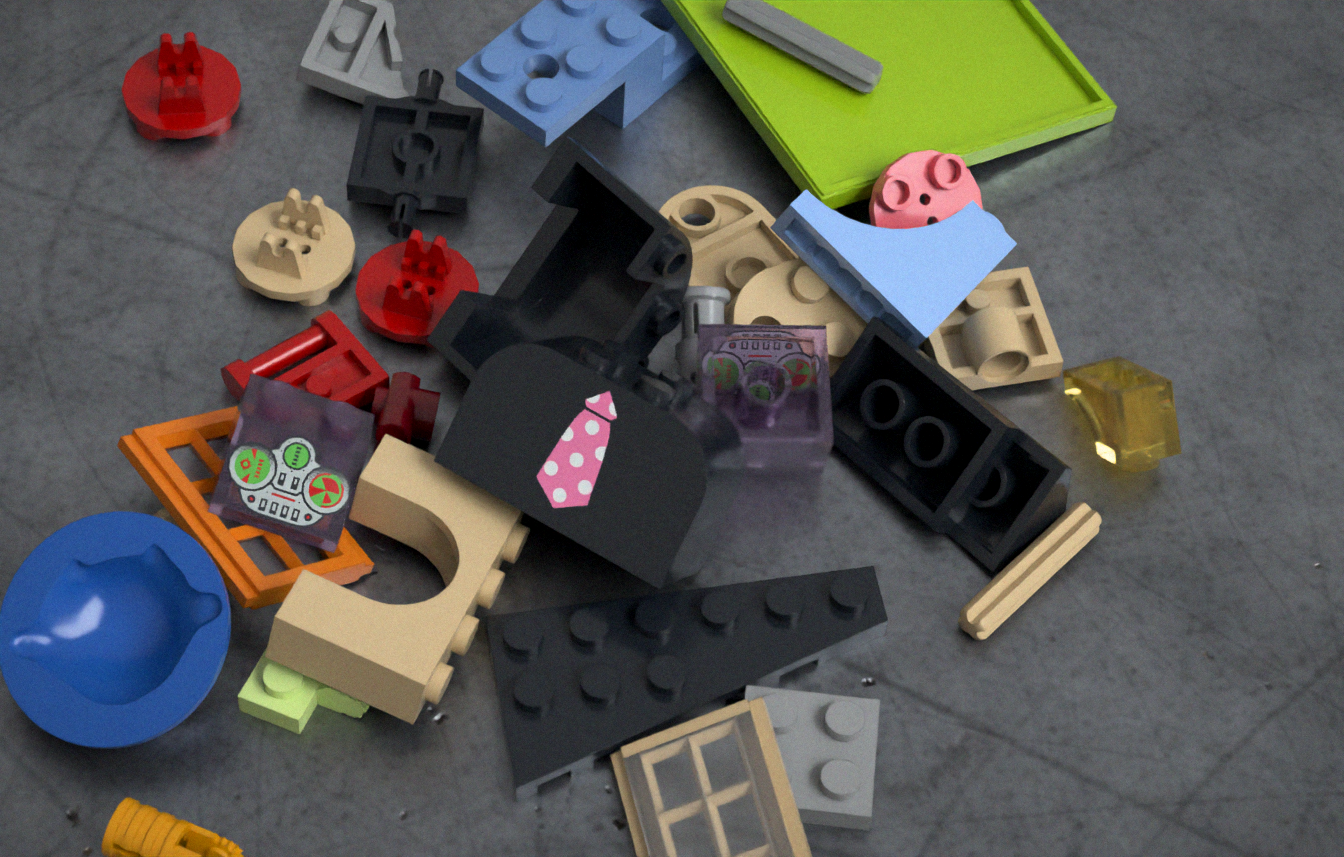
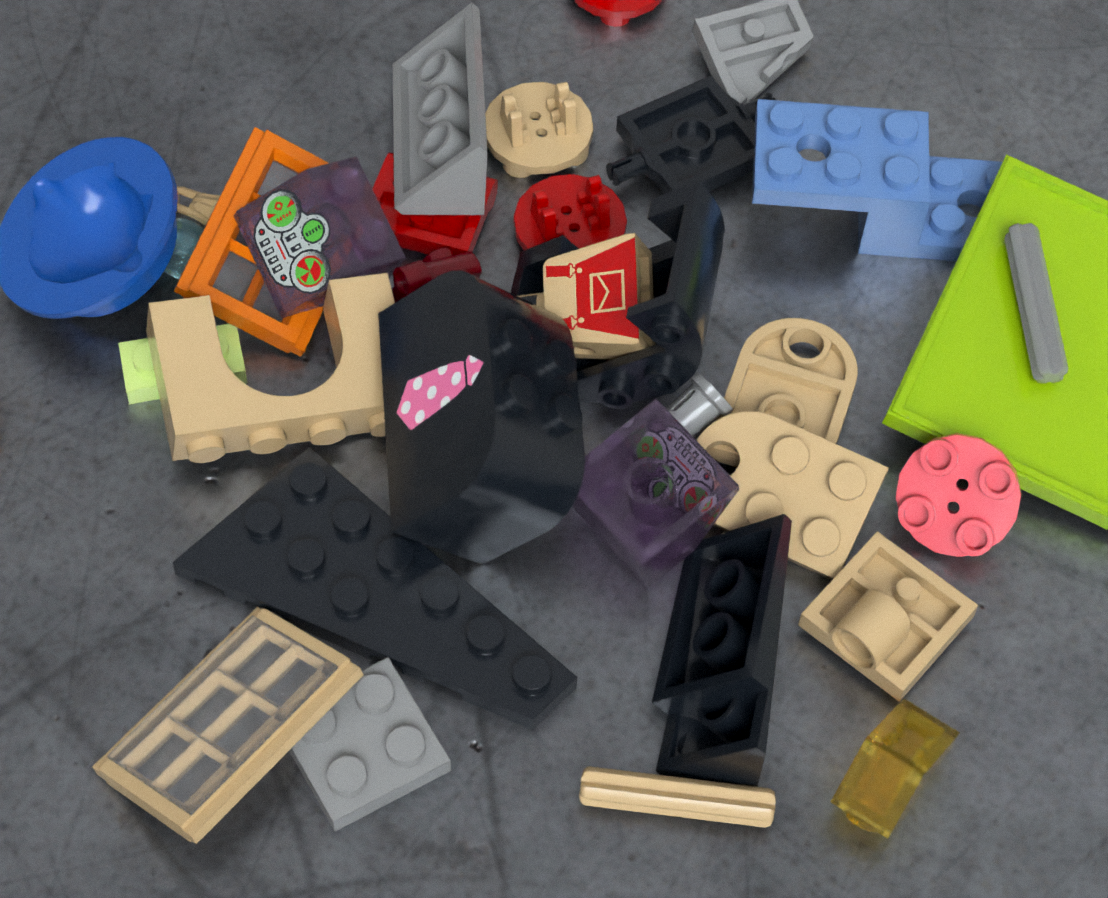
camera: 55 degrees right, 5 degrees up
light blue arch [770,189,1017,347] -> none
none -> light grey slope [392,2,488,215]
none -> torso [518,233,655,360]

